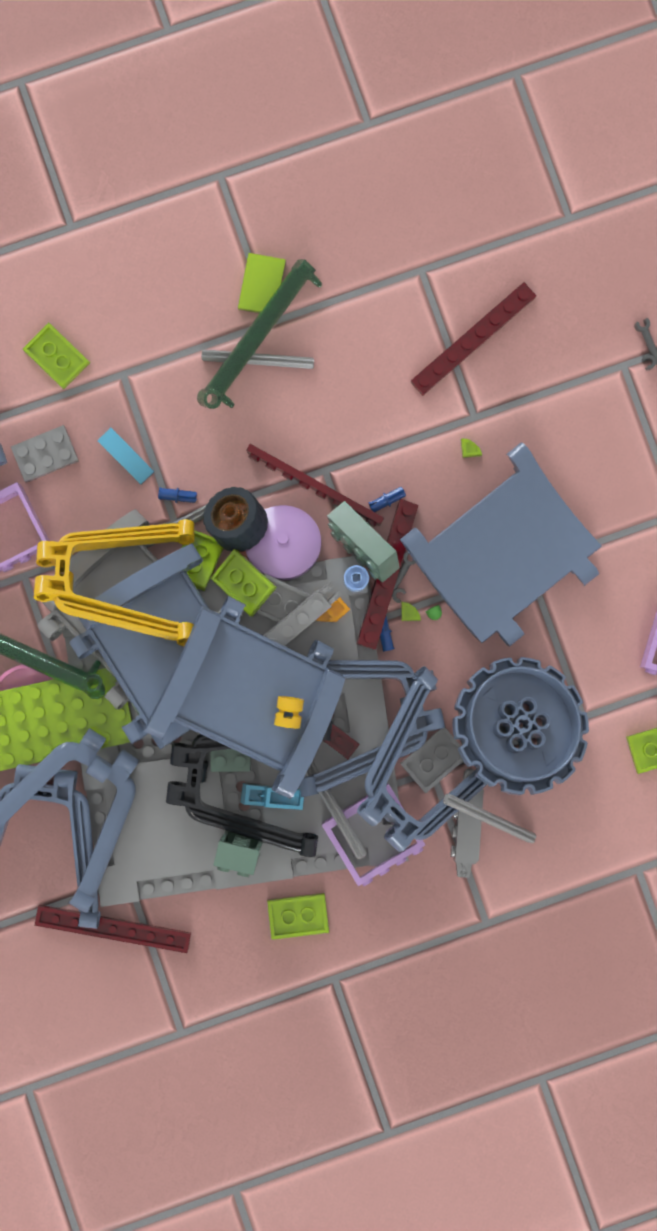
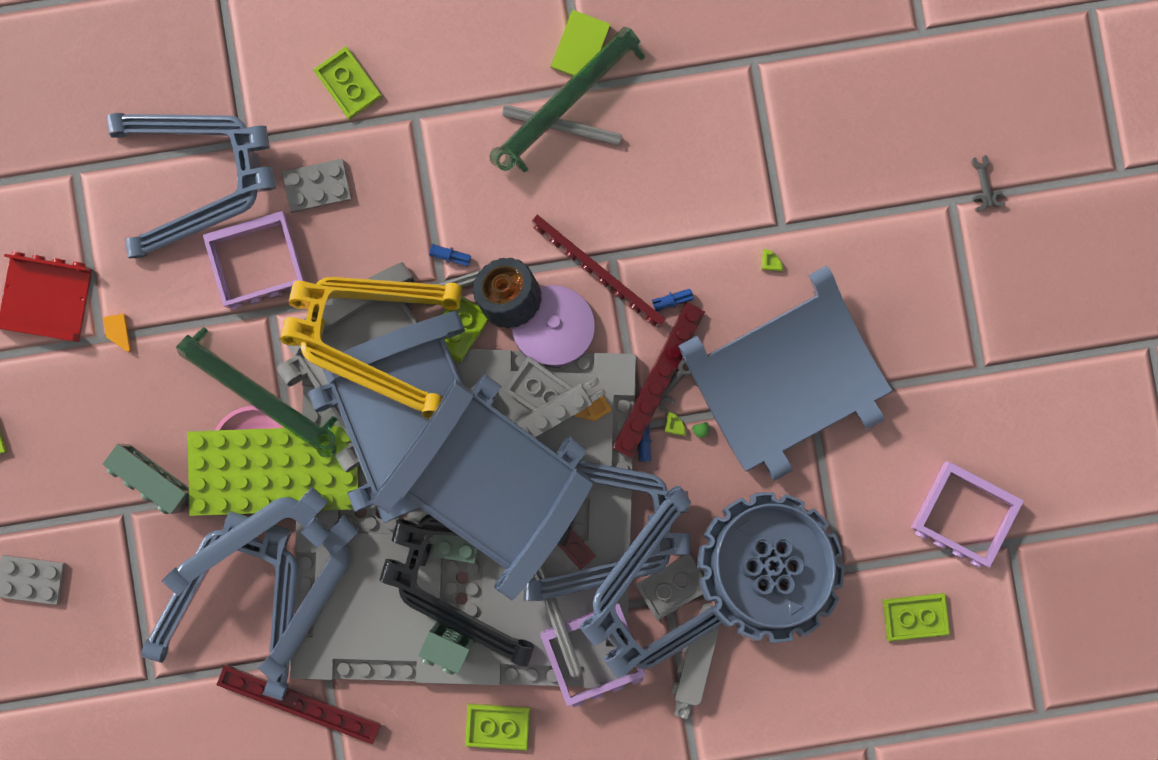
camera: 15 degrees right, 0 degrees up
medium azure slope [97,428,154,484] -> none
lime tile [210,549,277,617] -> none
medium azure slope [240,783,304,810] -> none
yellow wheel [274,696,304,729] -> none
sand green brick [327,501,400,583] -> none
light blue wheel [343,565,369,592] -> none
dark red plate [411,282,536,396] -> none
light grey axle [443,794,536,843] -> none

